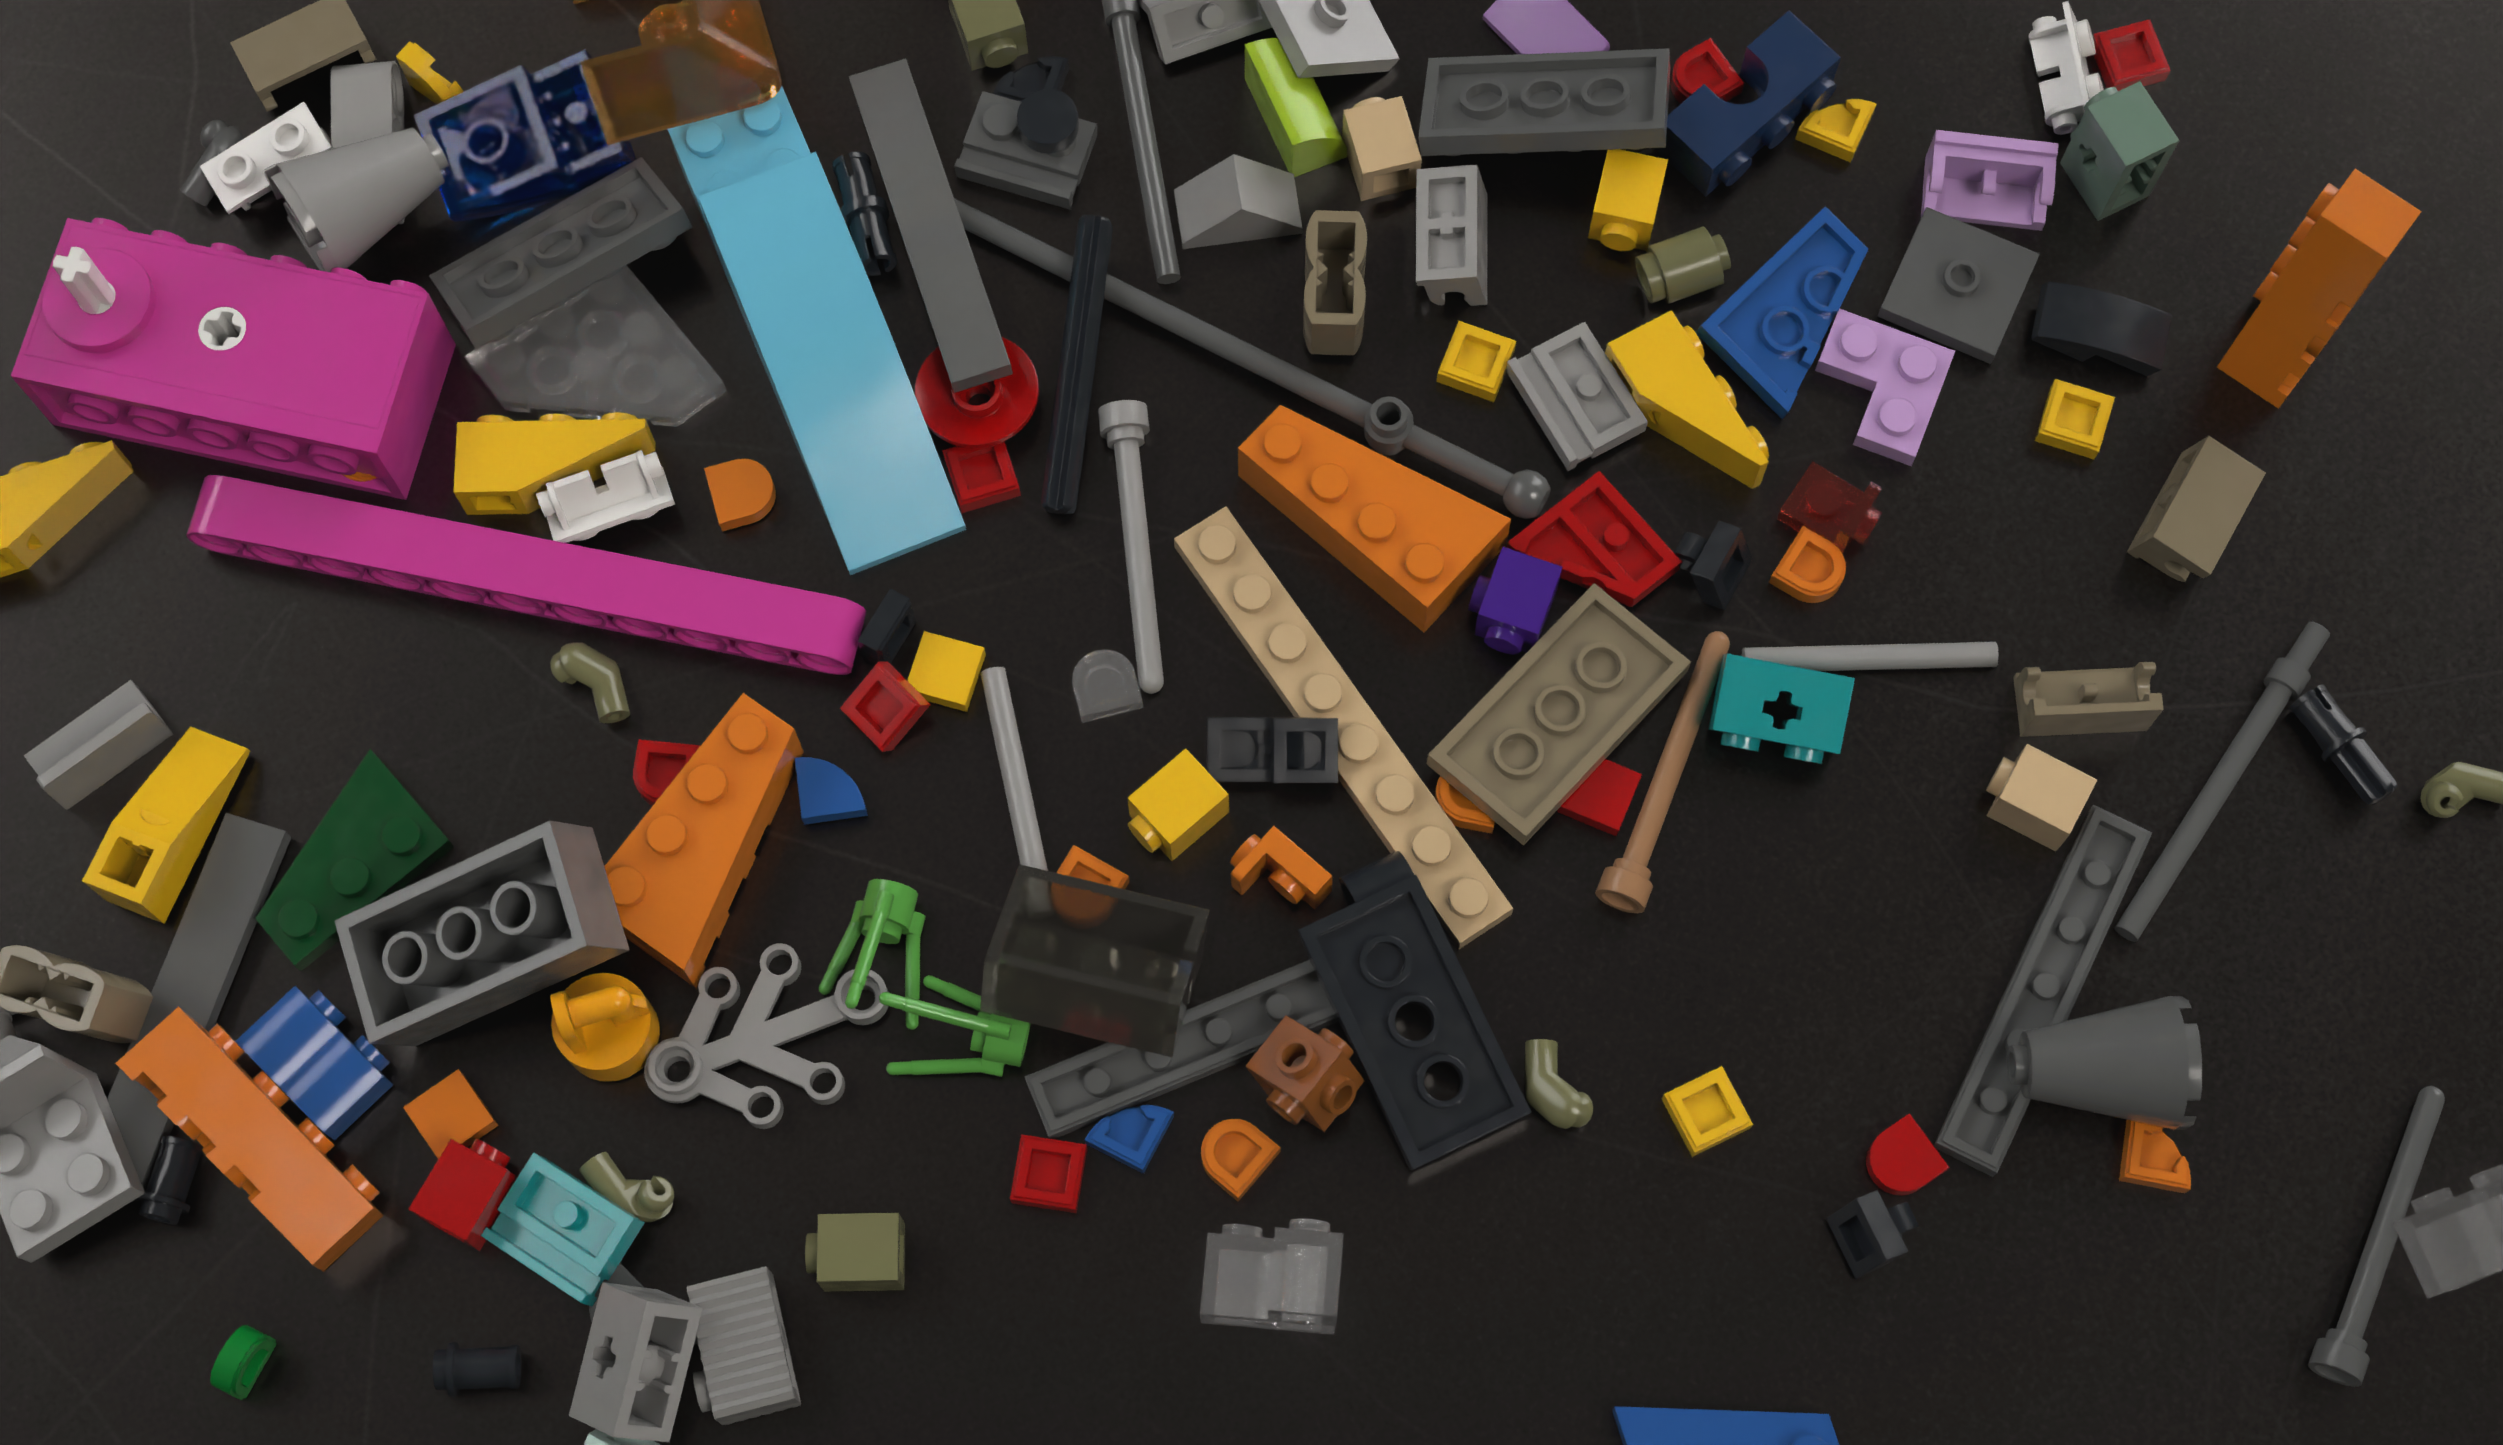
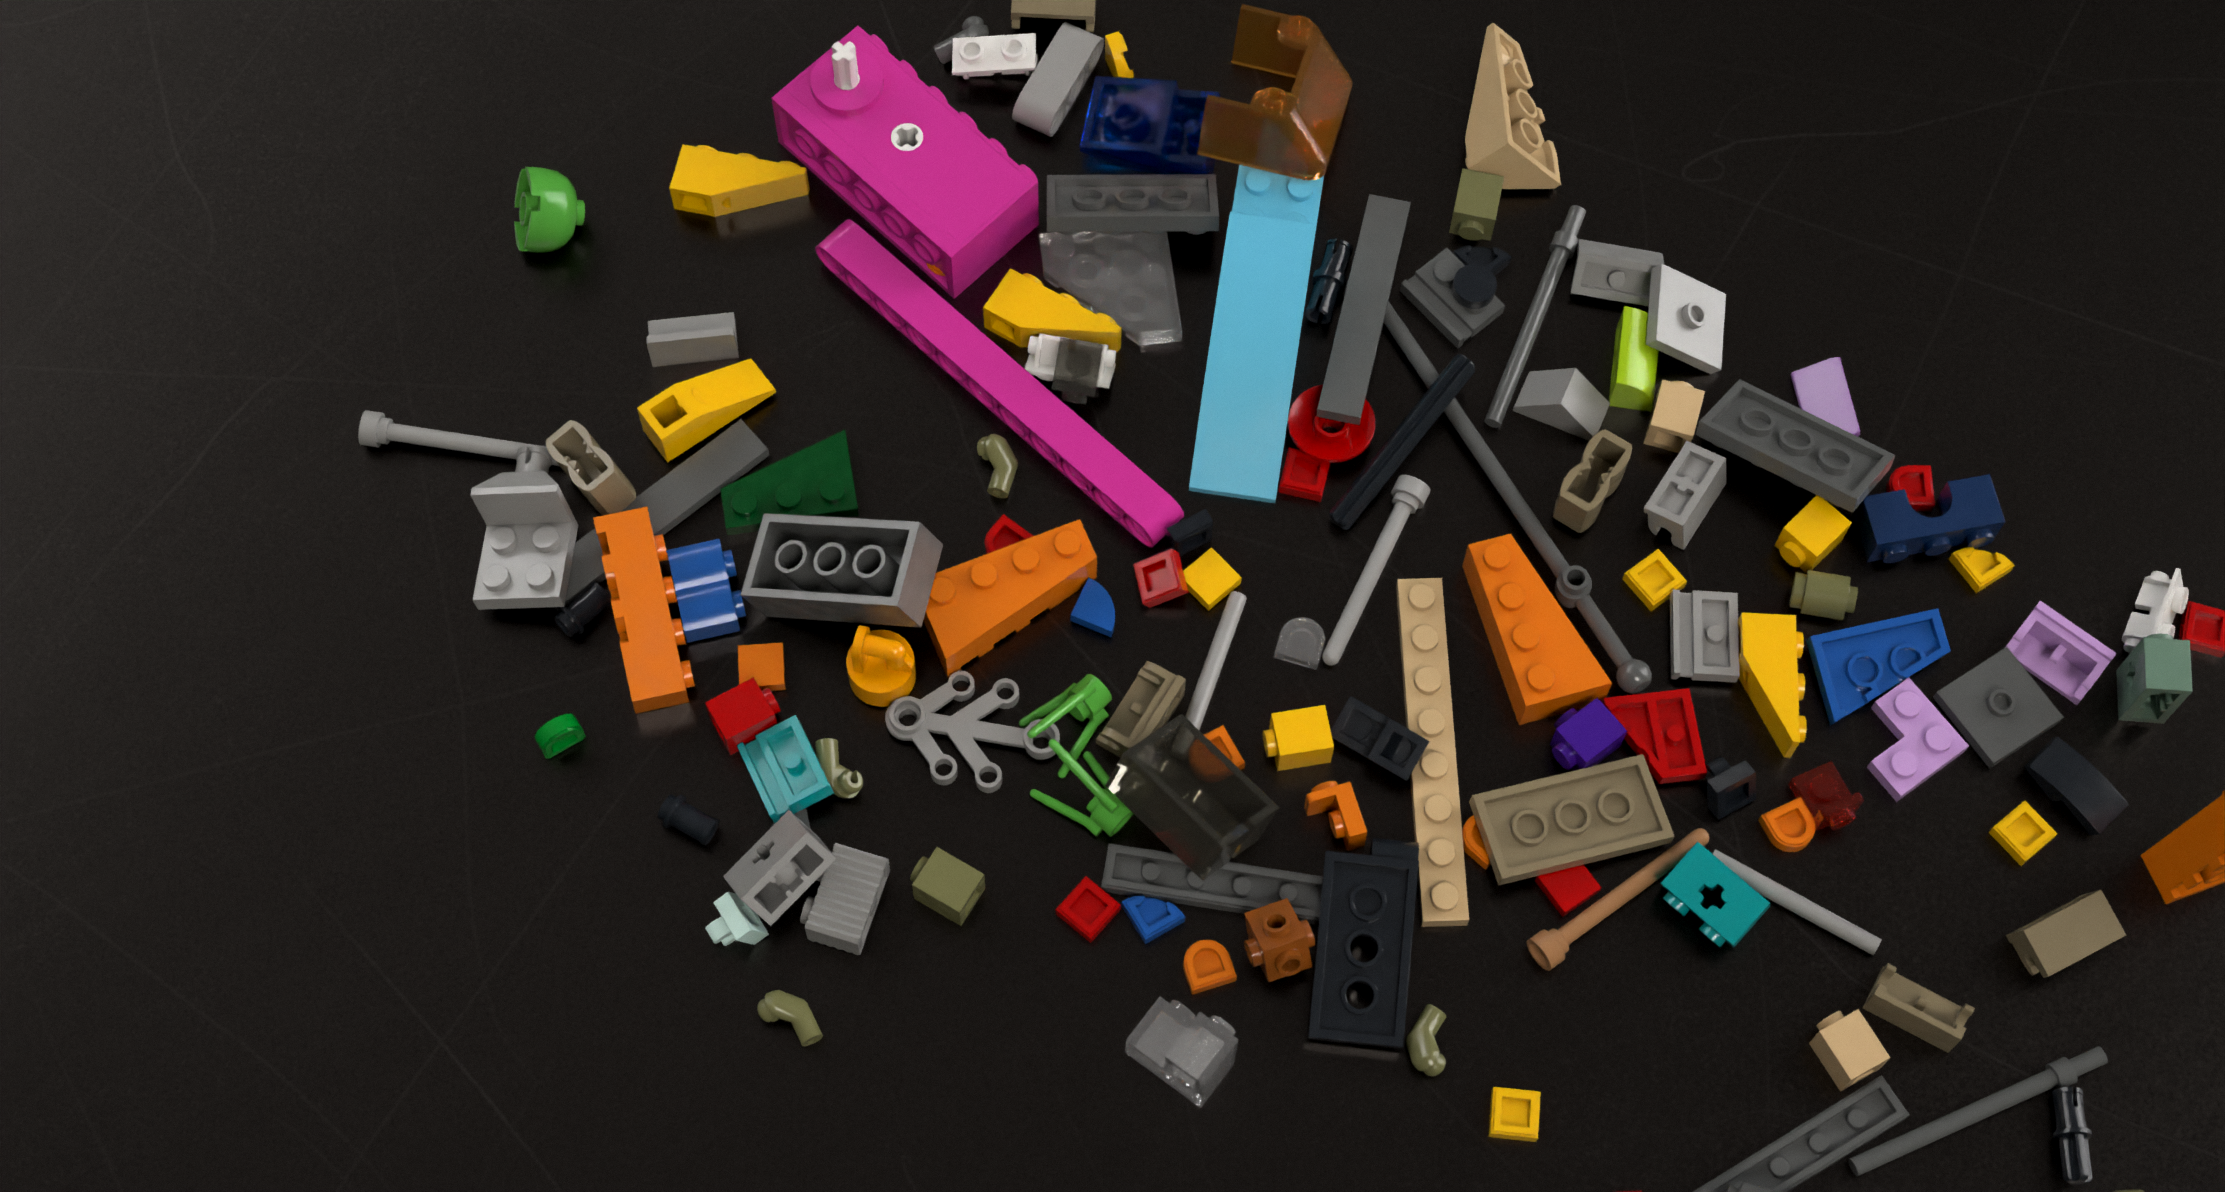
camera: 30 degrees right, 5 degrees down
light grey cone [264,128,449,272] -> none
orange tile [704,459,776,532] -> none
none -> clear smoke bracket [1051,337,1105,405]
none -> dark tan hinge [1096,661,1186,768]

